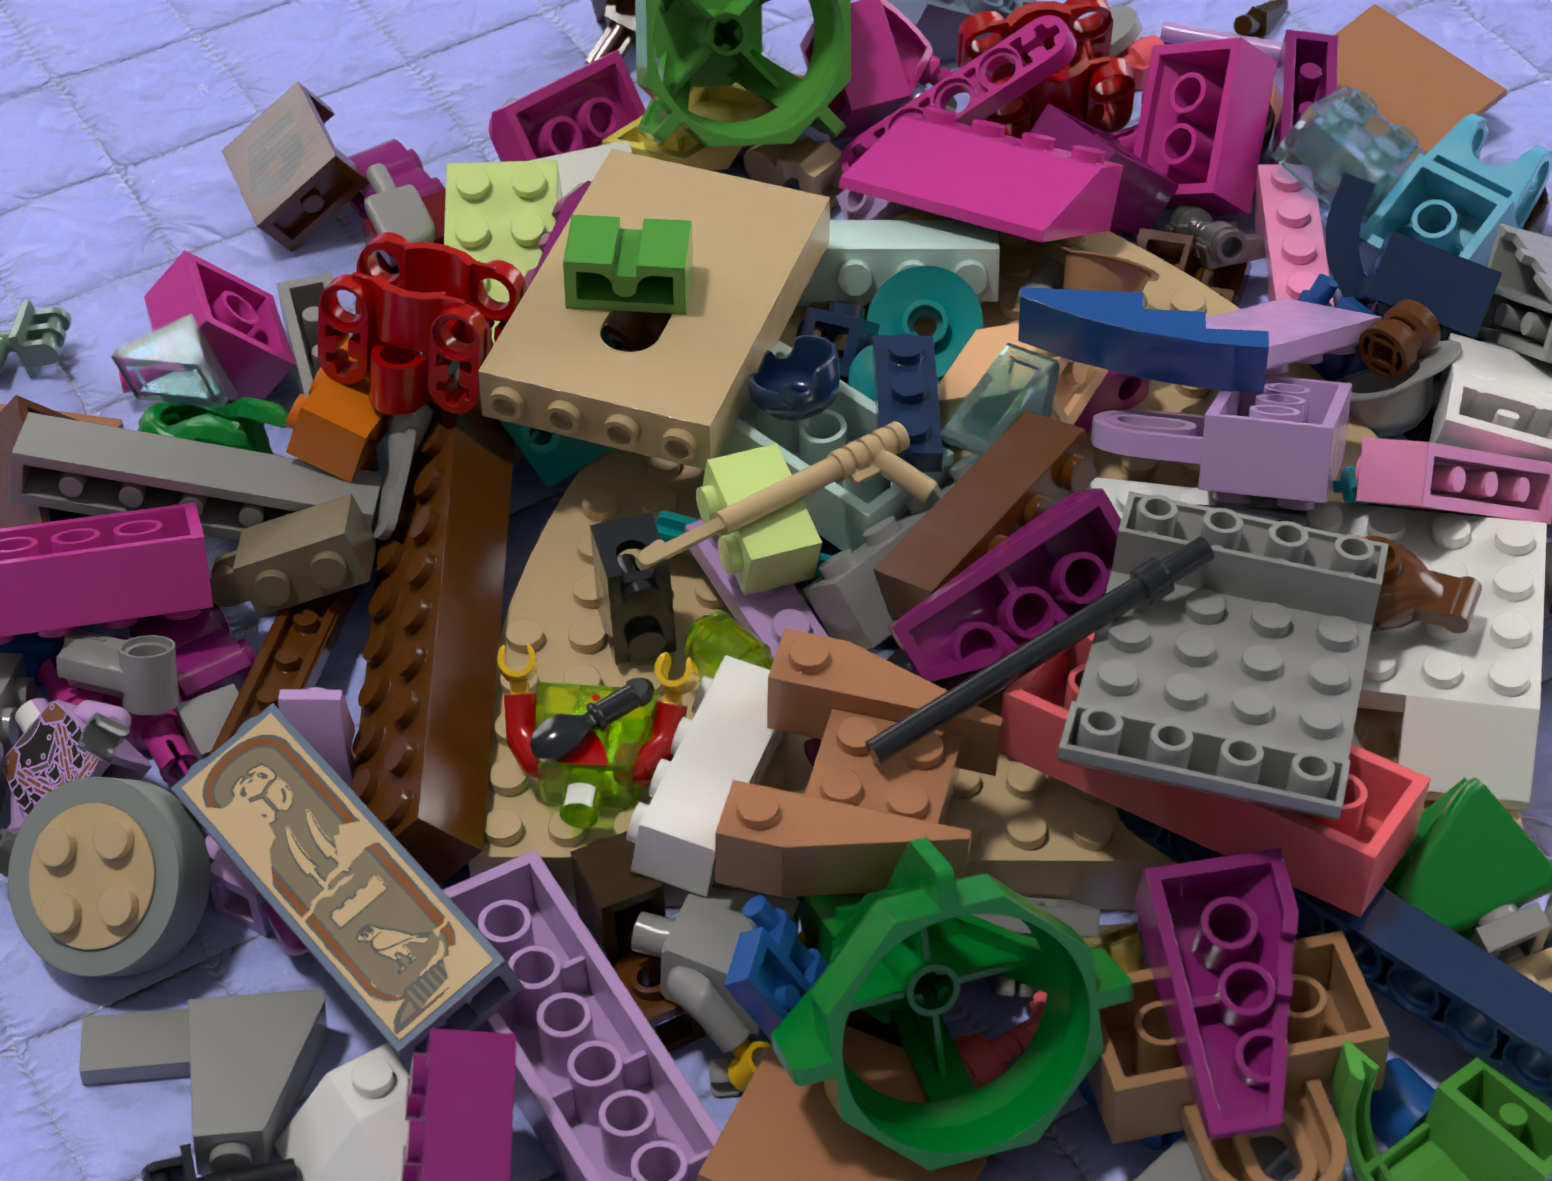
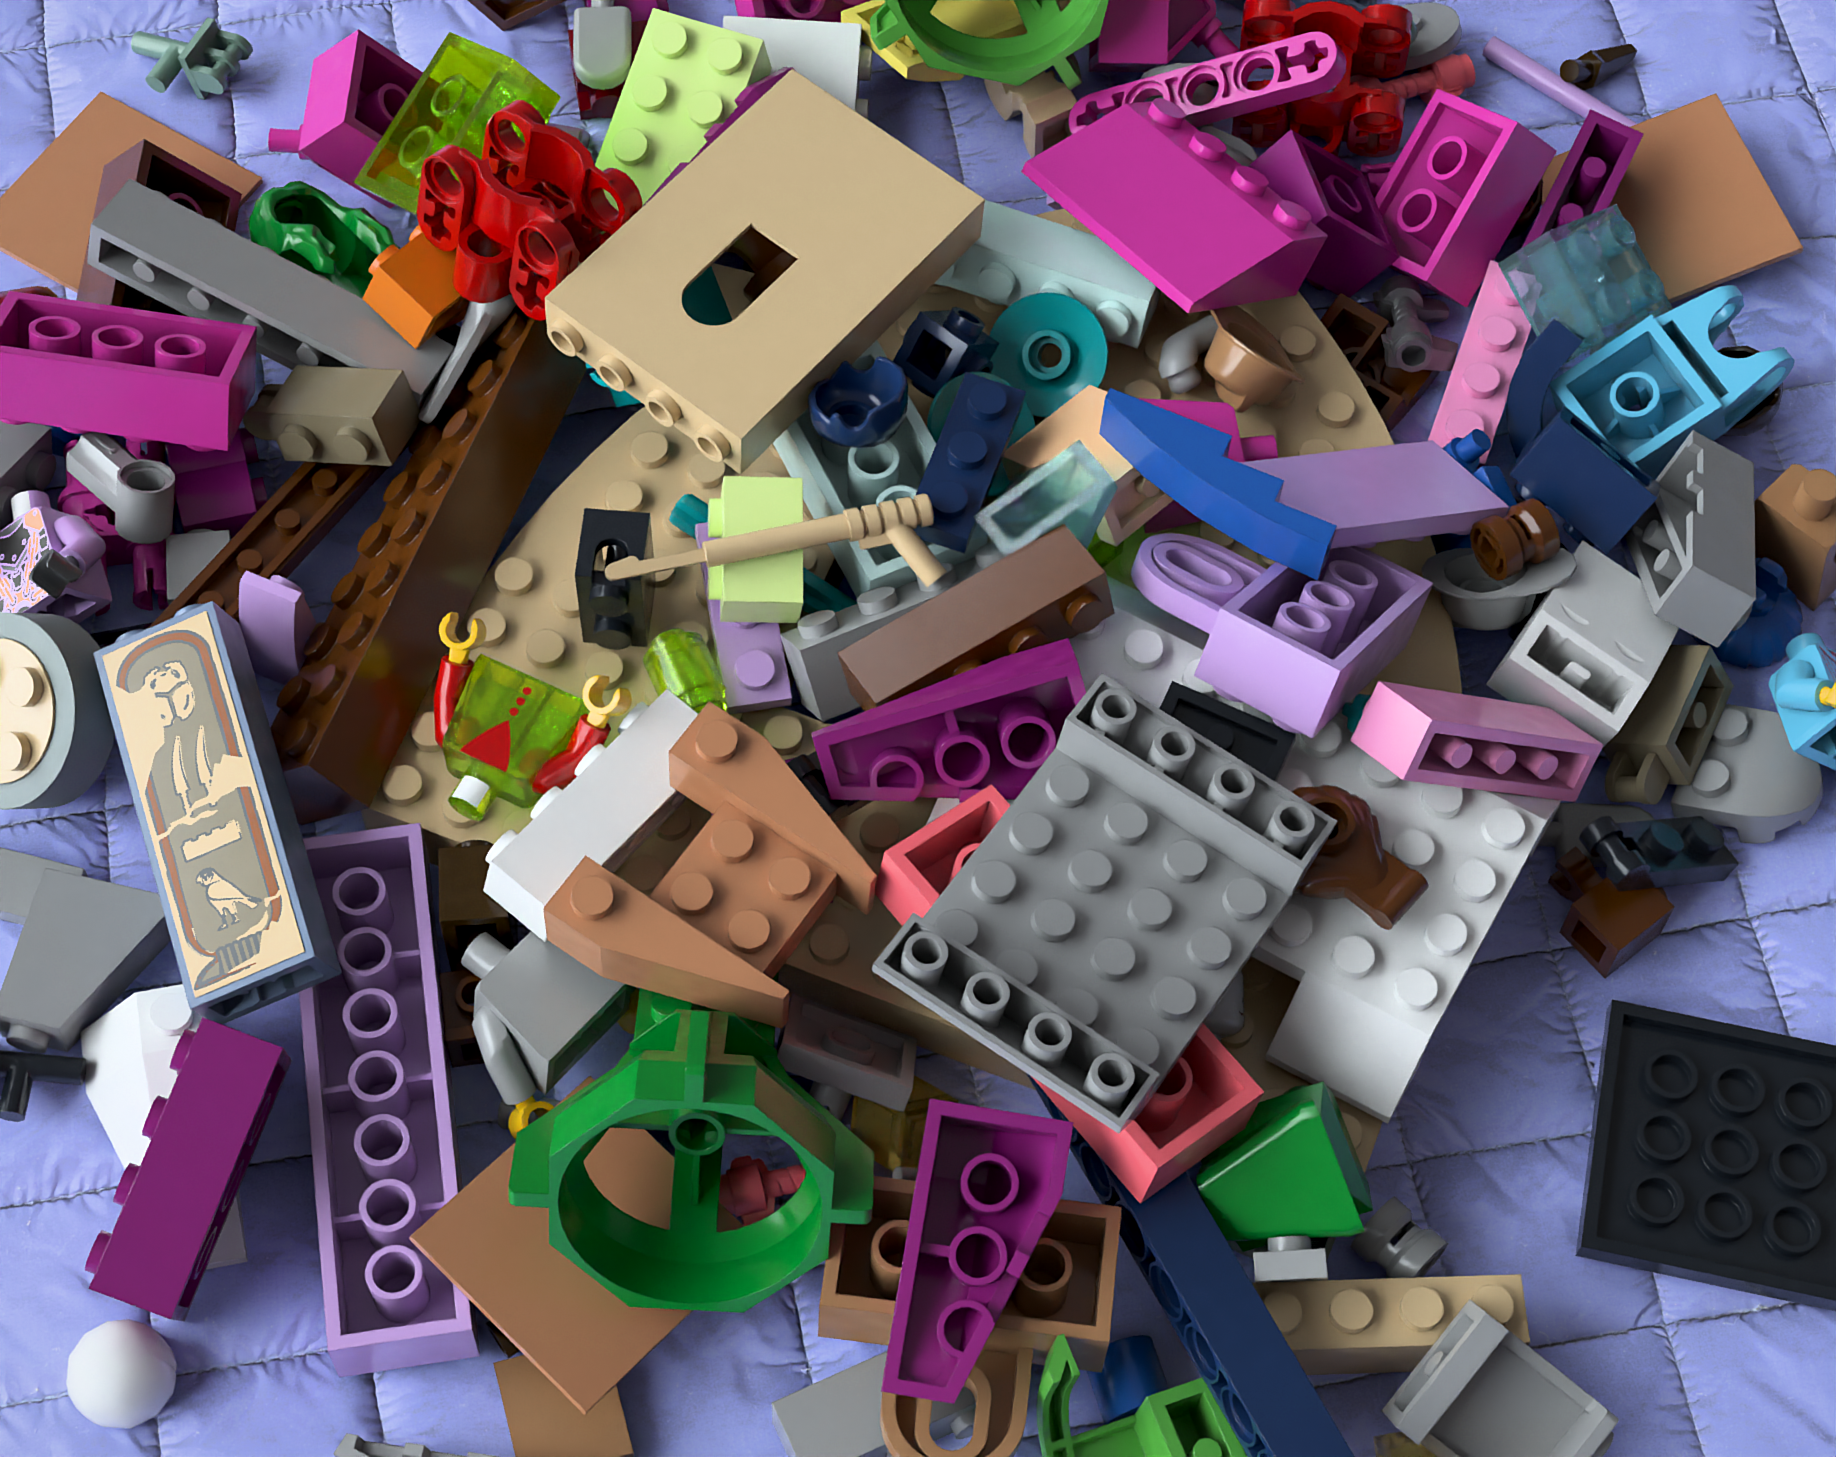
camera: 15 degrees right, 15 degrees up
clear light blue slope [111,314,241,408] -> none
black piece [530,678,654,762] -> none
bright green brick [563,215,693,314] -> none
blue plate [724,895,829,1043] -> none
black bar [865,536,1215,765] -> none
none -> clear neon green slope [354,32,561,216]

